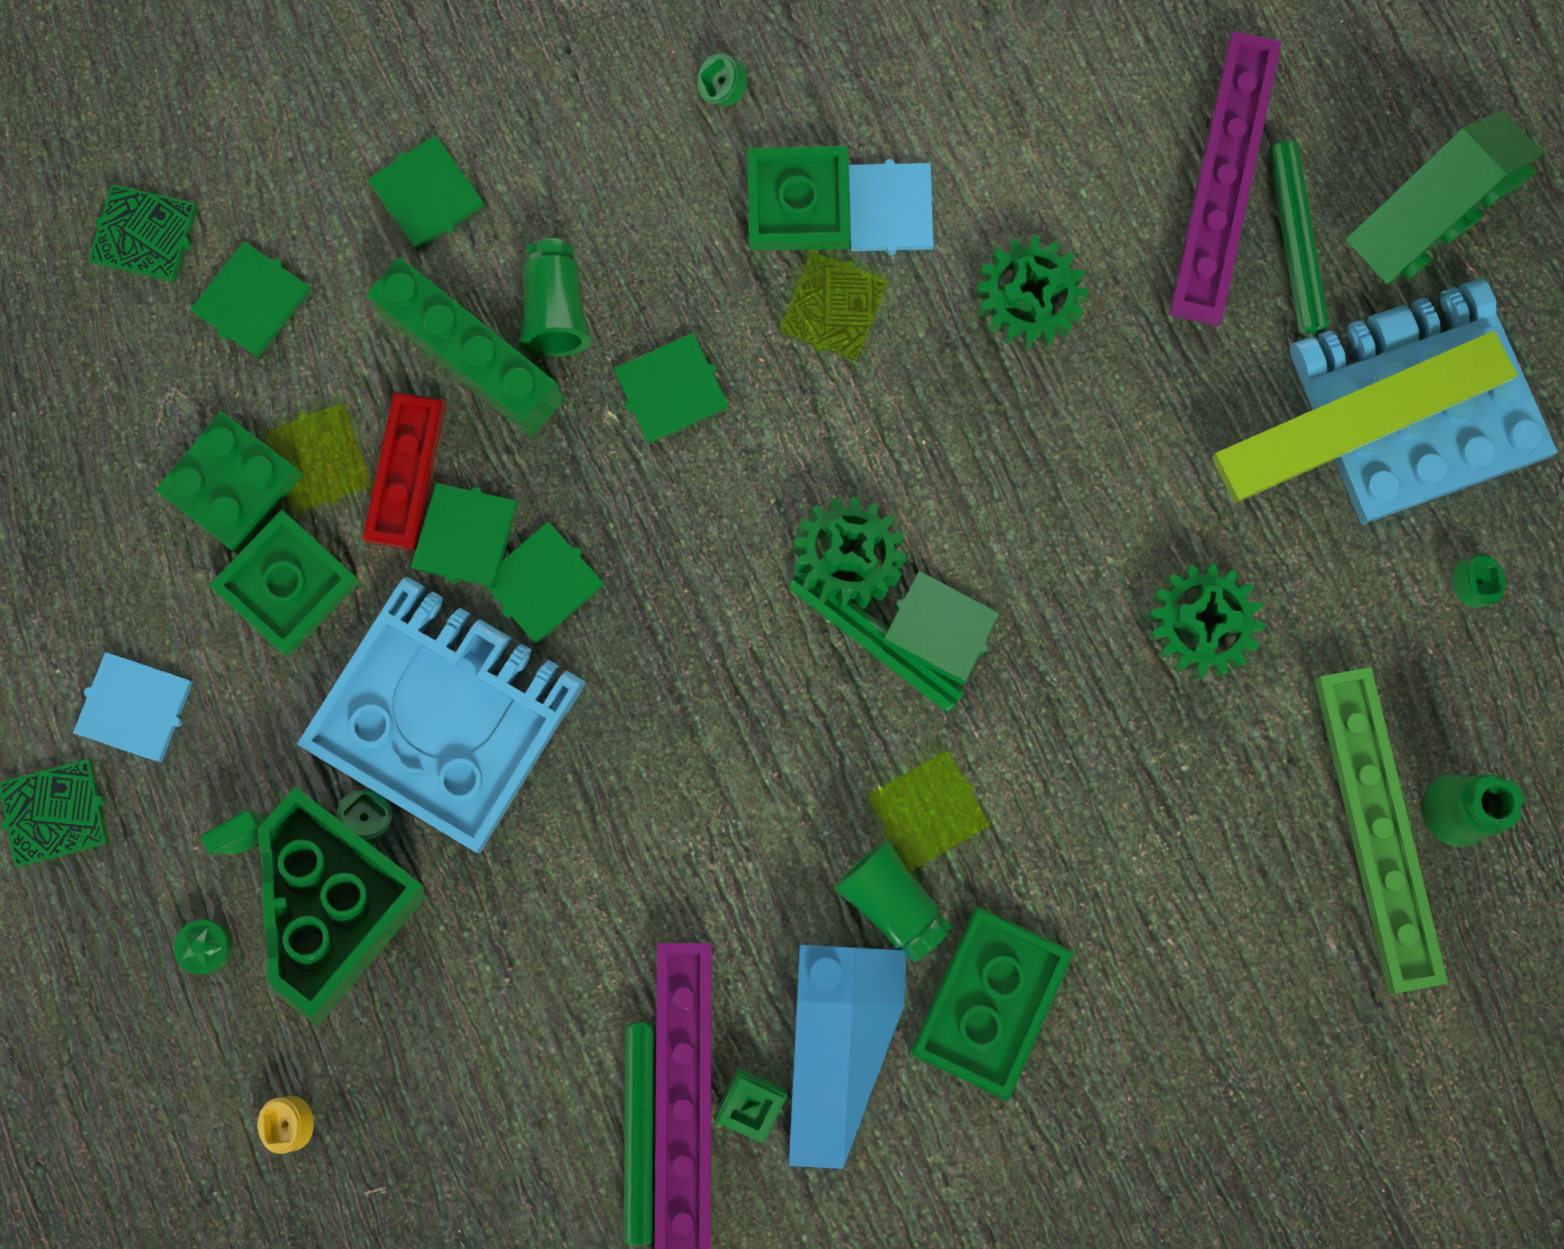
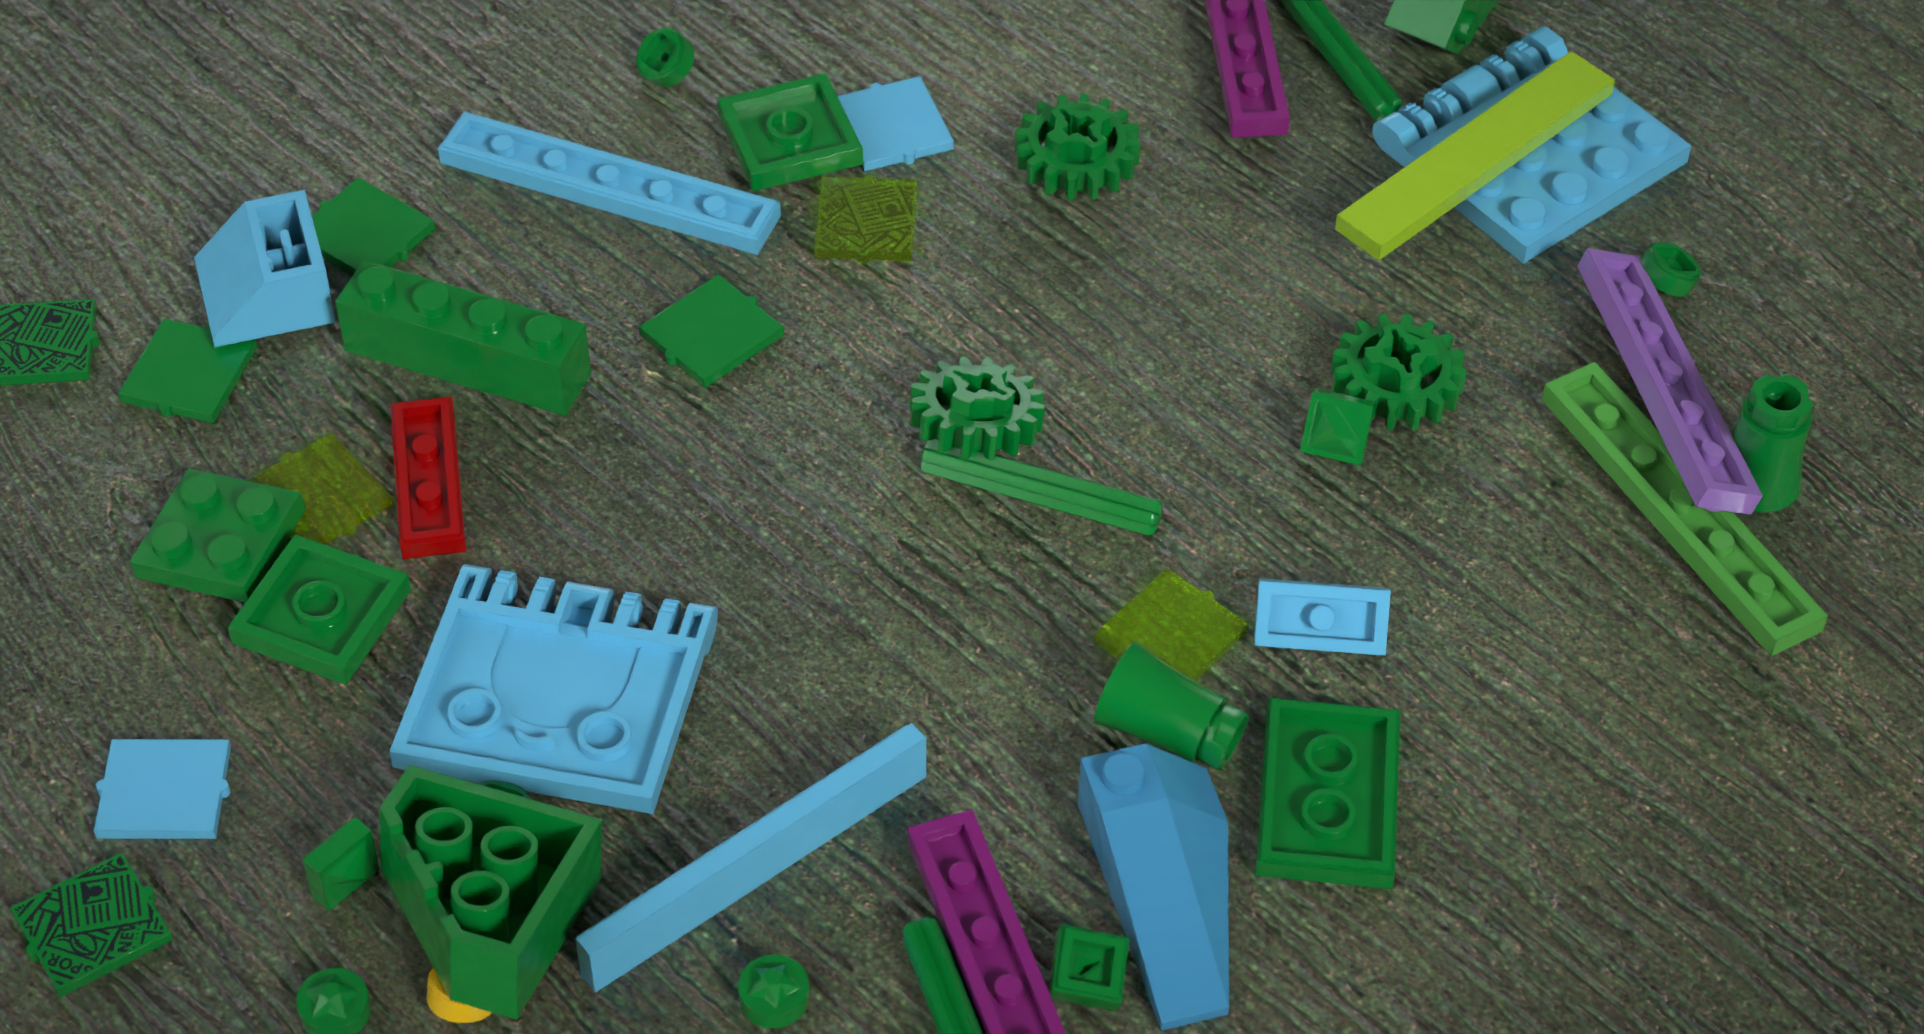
camera: 20 degrees left, 30 degrees down
green piece [411,483,518,588] -> none
green piece [485,522,605,645] -> none
green plant [519,238,591,357] -> none
green piece [882,571,999,686] -> none
none -> medium azure slope [194,190,336,347]
none -> medium azure tile [438,112,781,255]
none -> medium azure tile [575,723,926,993]
none -> green tile [738,955,810,1029]
none -> medium azure plate [1254,578,1391,656]
none -> green tile [1300,388,1376,466]
none -> medium lavender plate [1577,248,1763,515]

